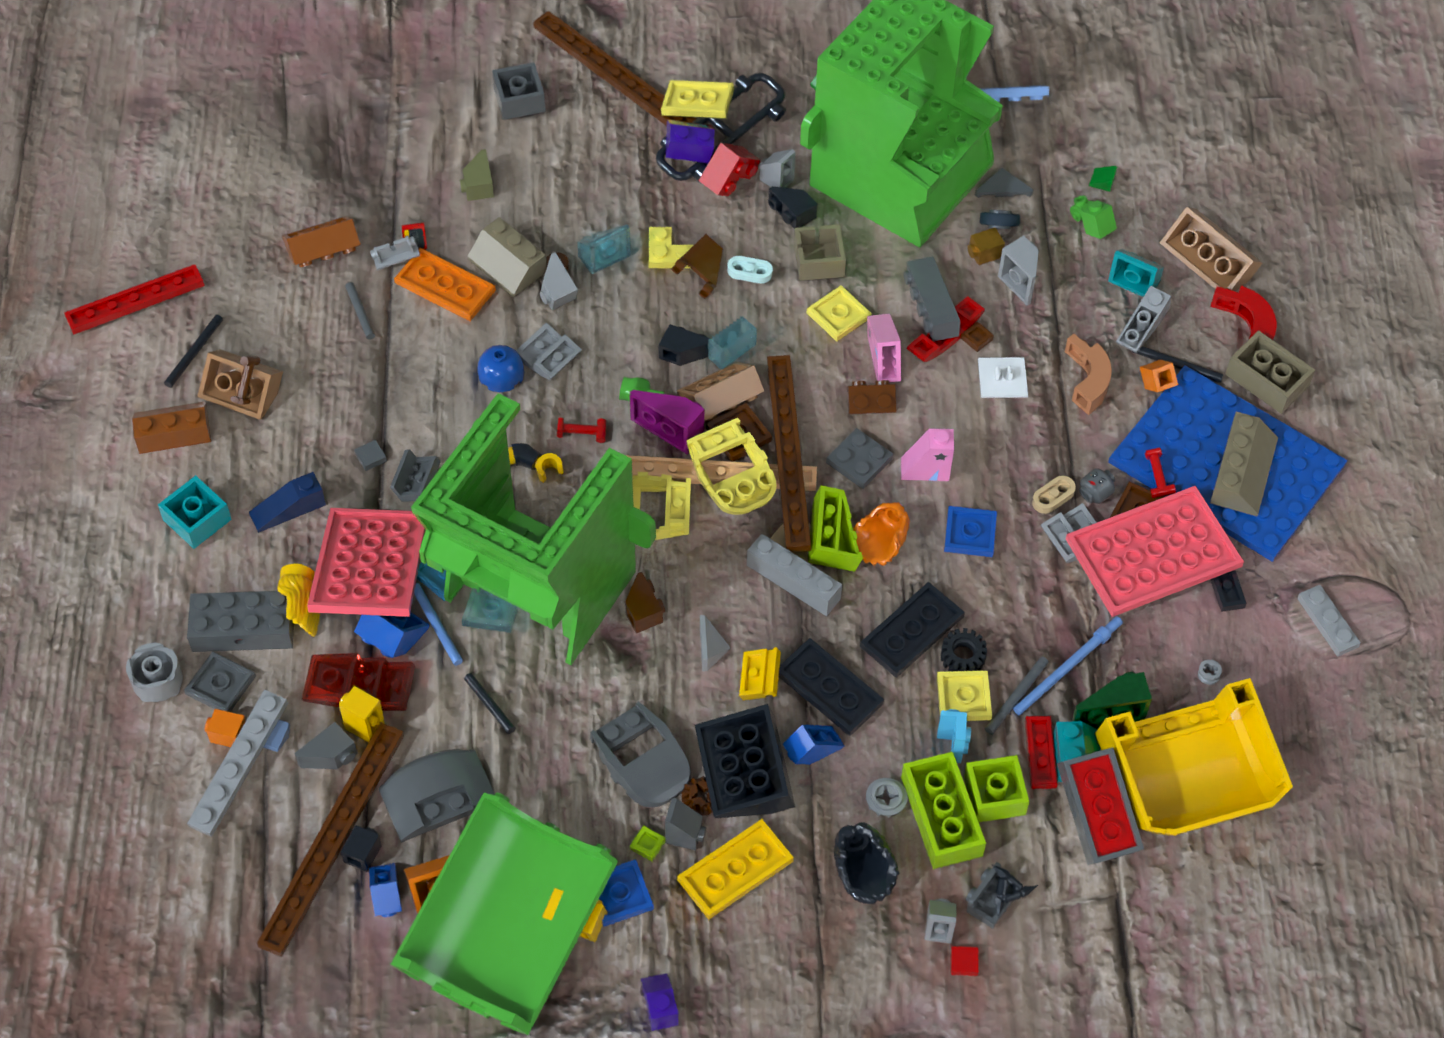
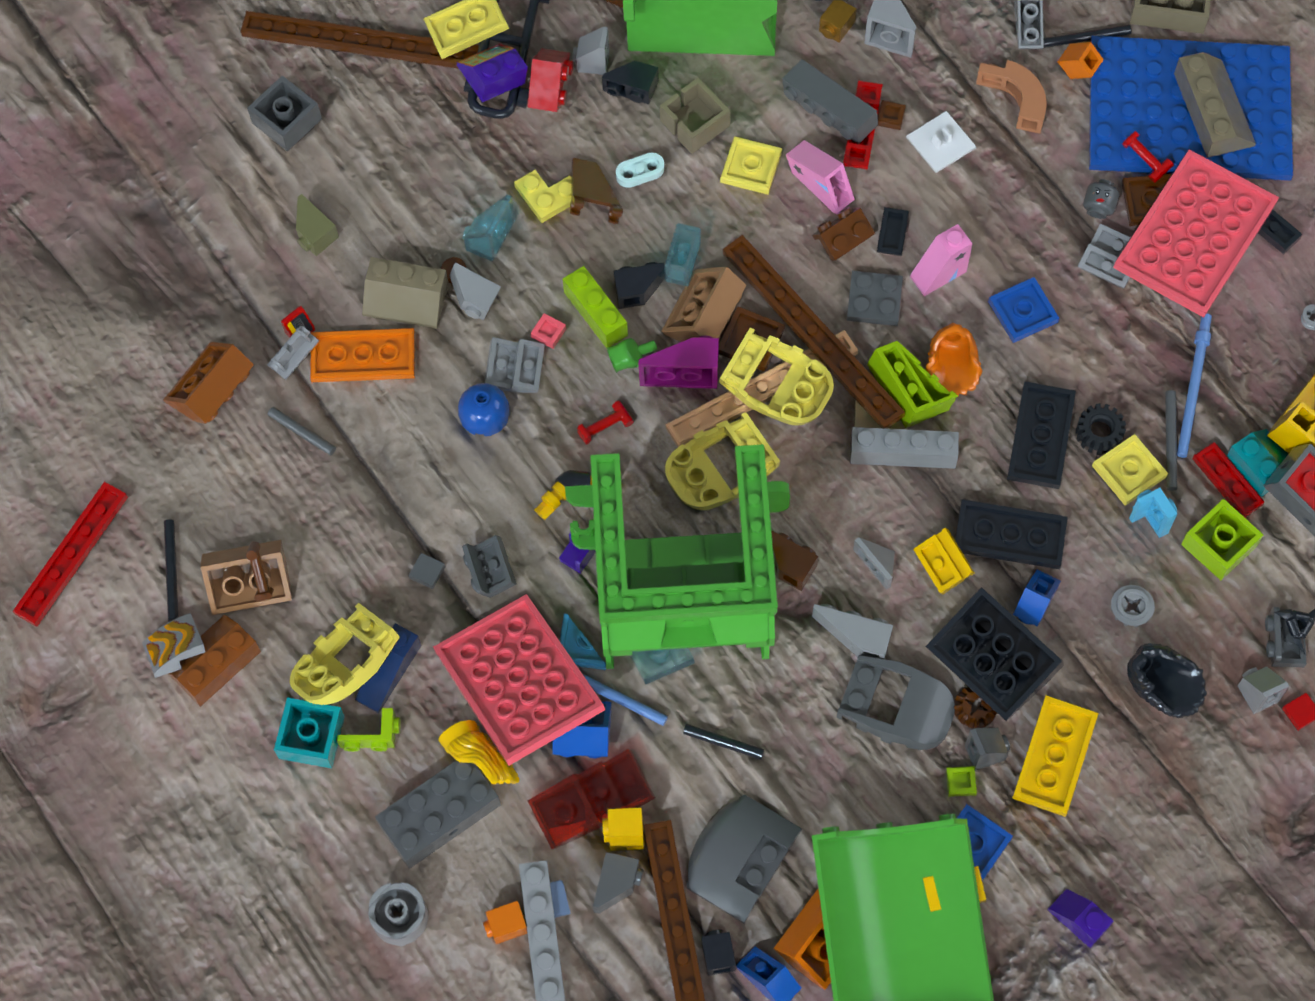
camera: 30 degrees left, 10 degrees up
dark grey tile [184,651,256,712] -> none
lime brick [901,752,986,869] -> none
tan plate [1032,476,1076,514] -> none
dark green slope [1072,672,1152,729] -> none
none -> slope [142,613,205,678]
none -> light yellow slope [290,603,400,705]
none -> lime bracket [337,708,400,752]
none -> coral plate [531,313,566,349]
none -> lime brick [563,266,628,349]
none -> light grey slope [812,604,893,659]
none -> black tile [876,207,909,256]

